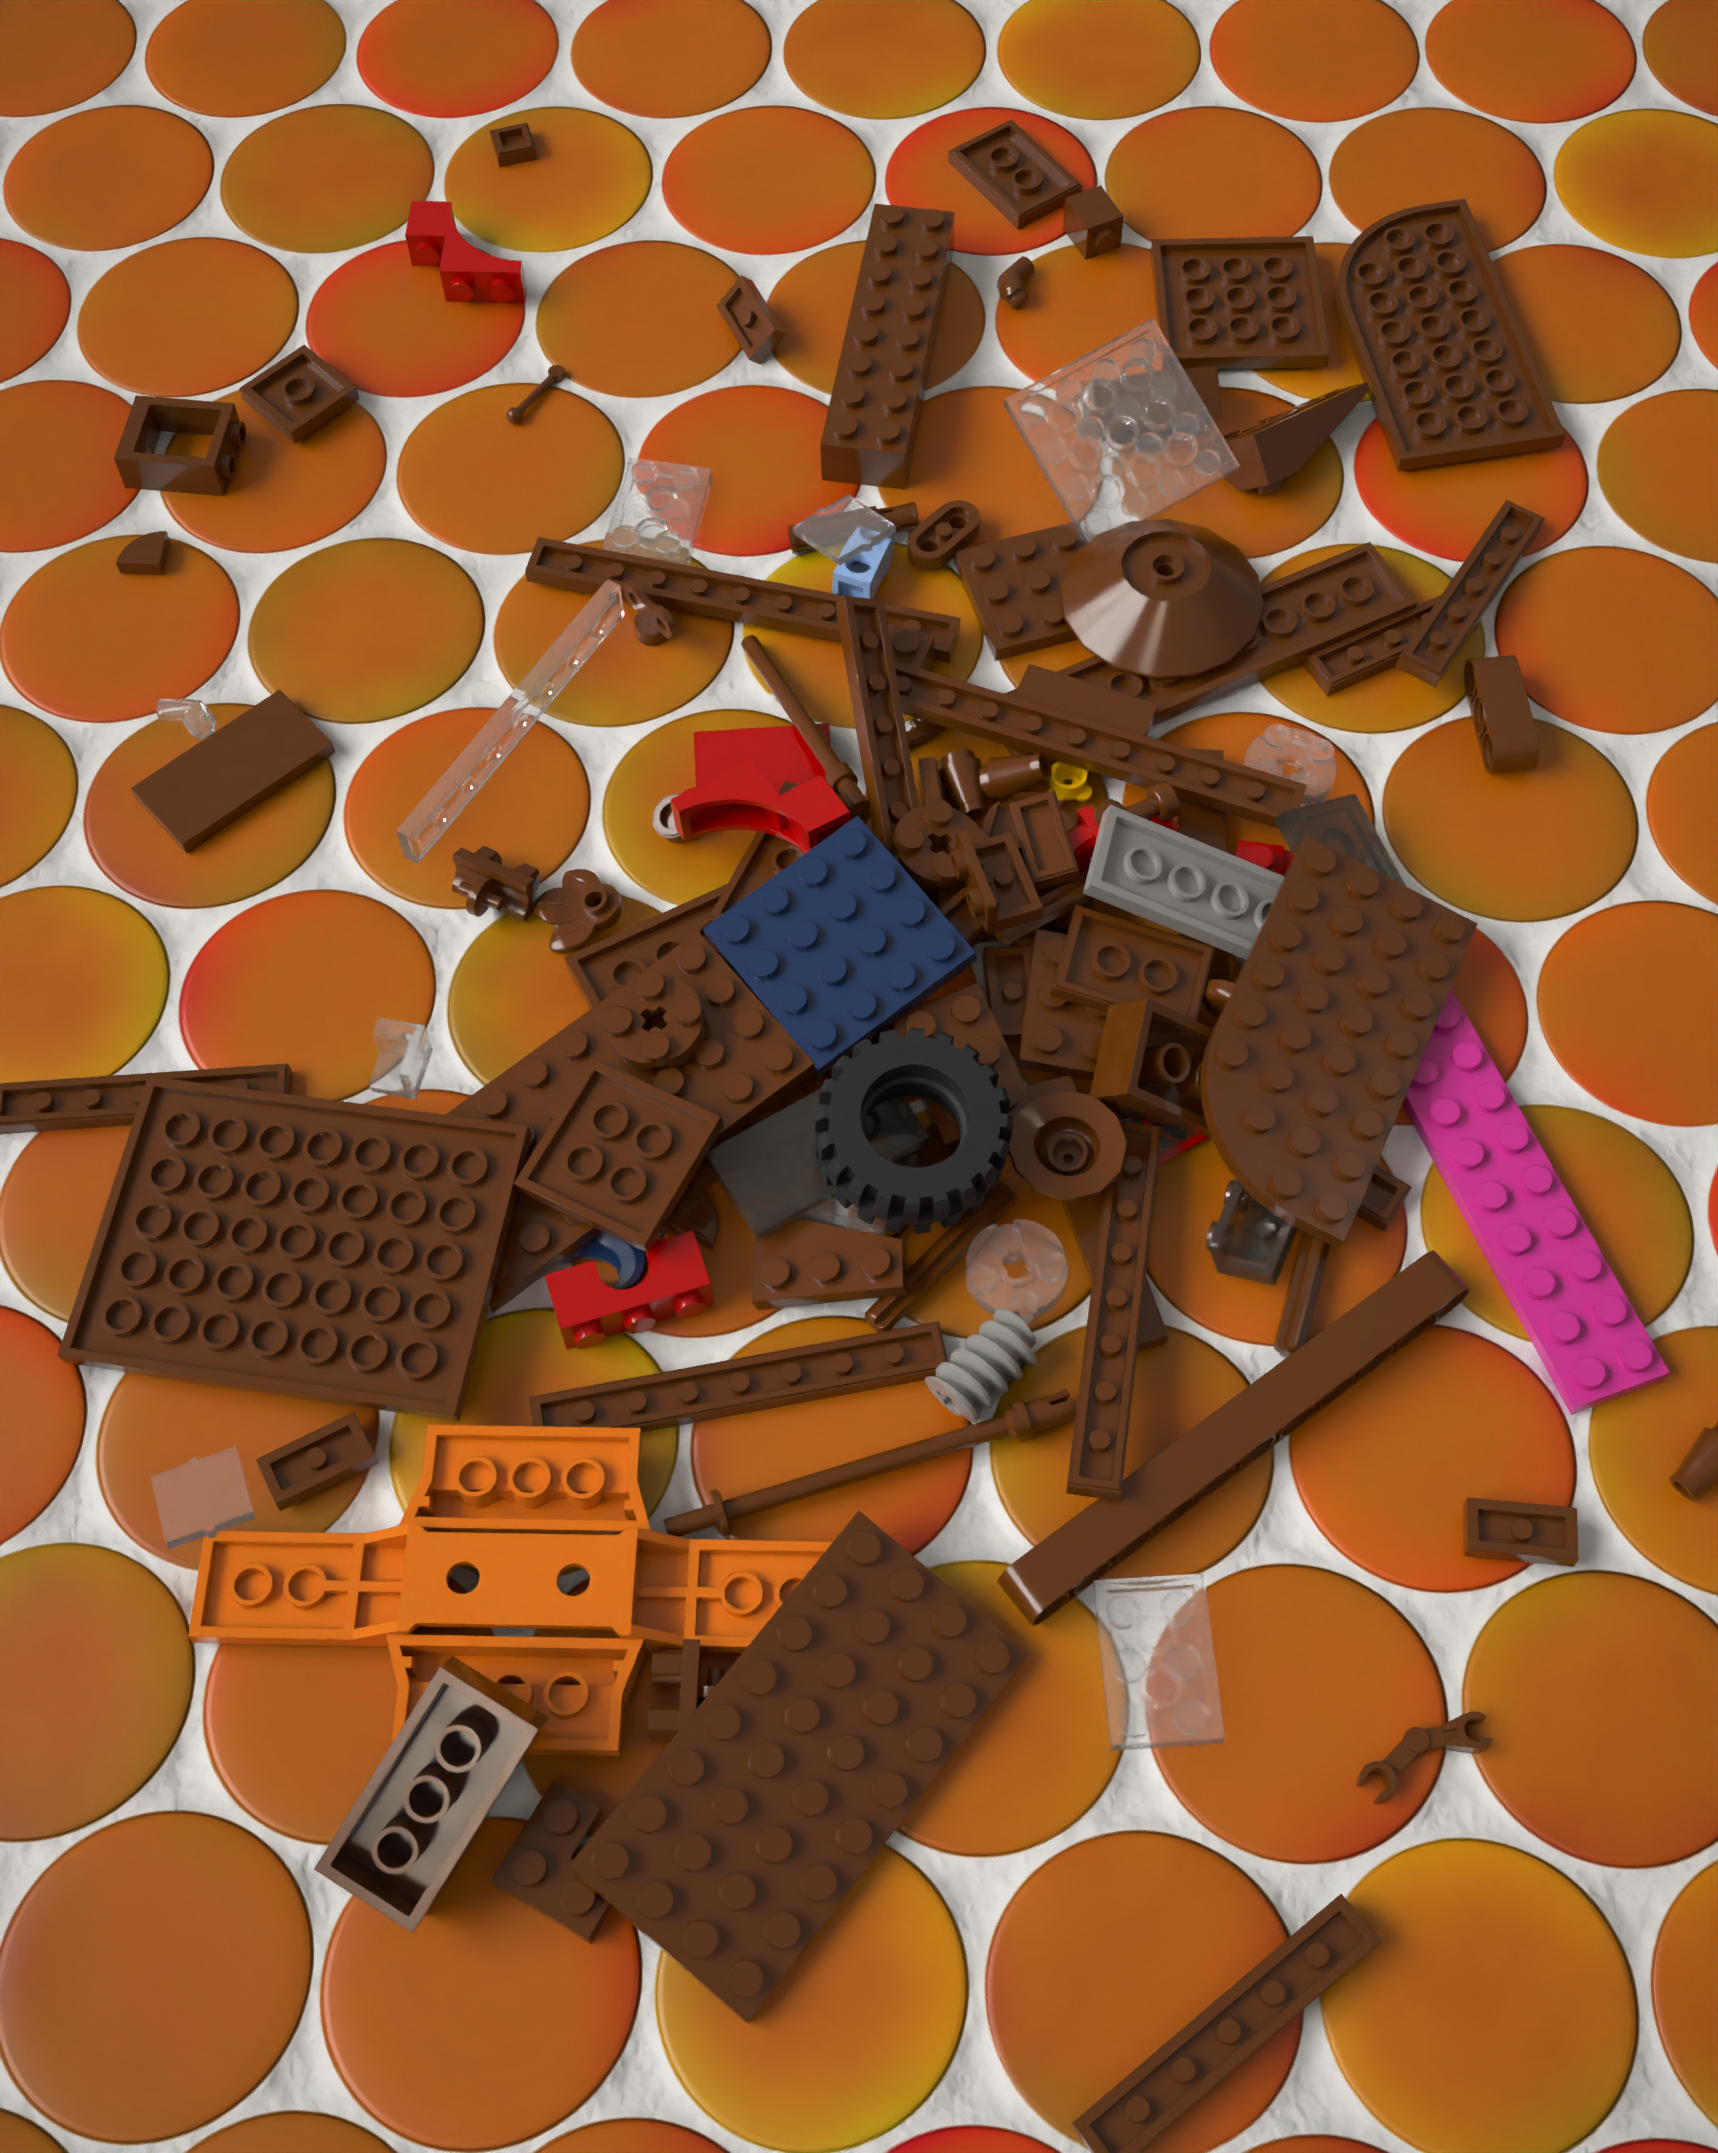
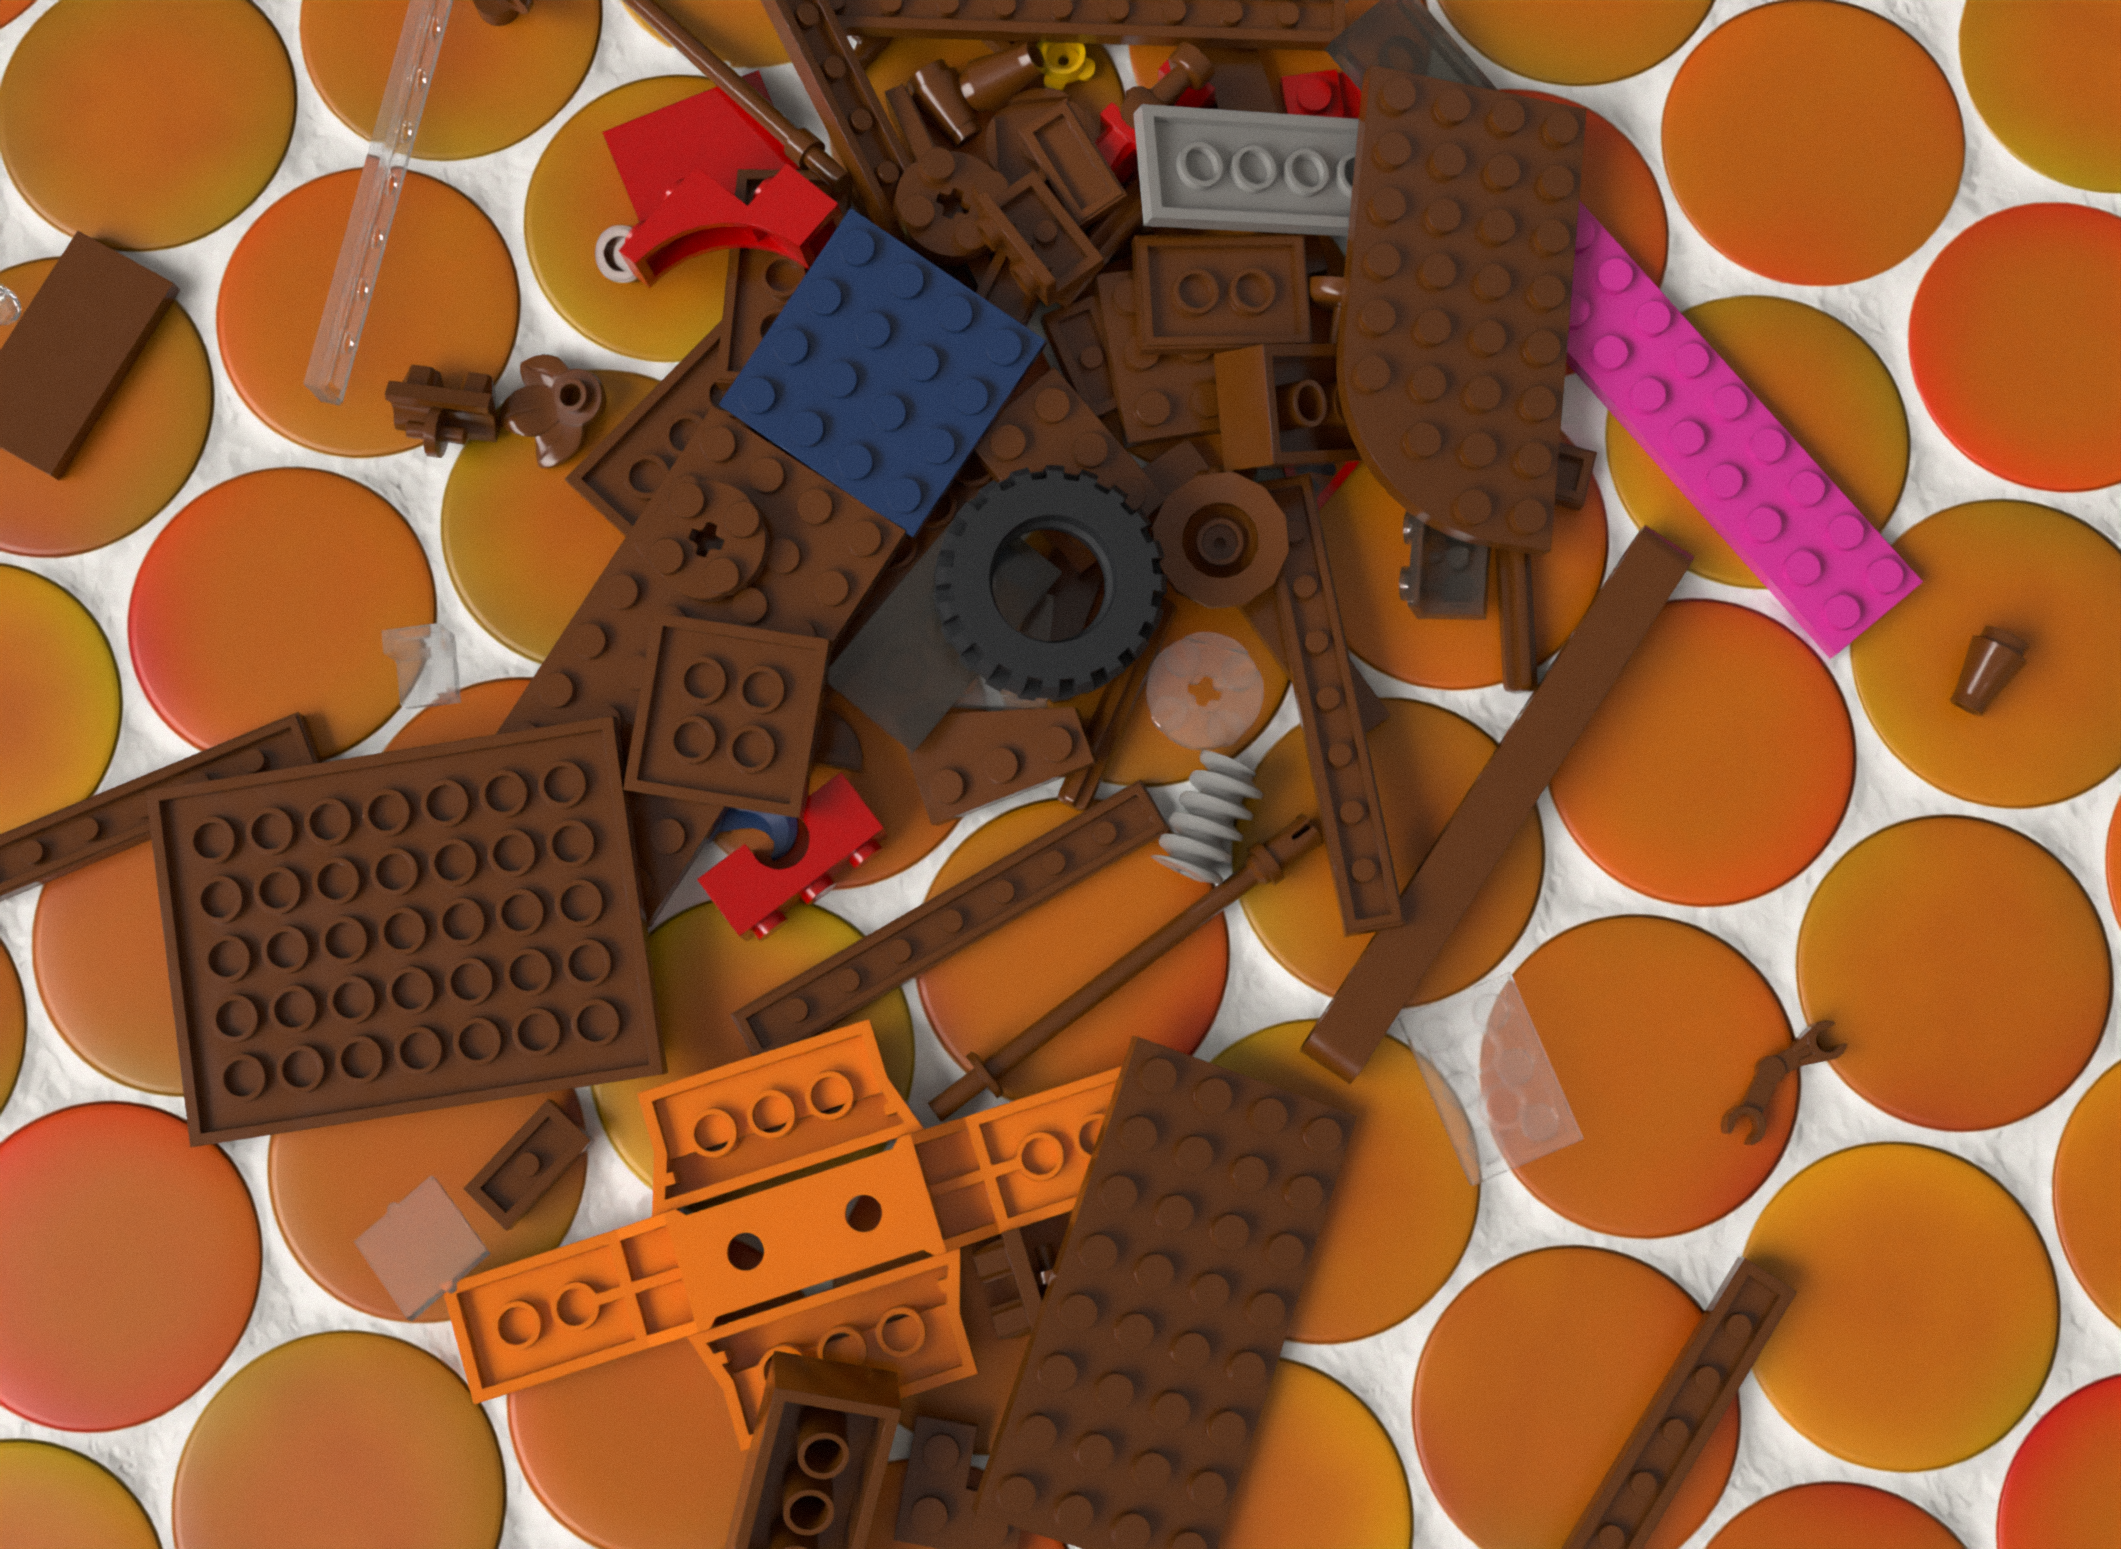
camera: 20 degrees left, 20 degrees up
reddish brown plate [1463,1497,1579,1567] -> none

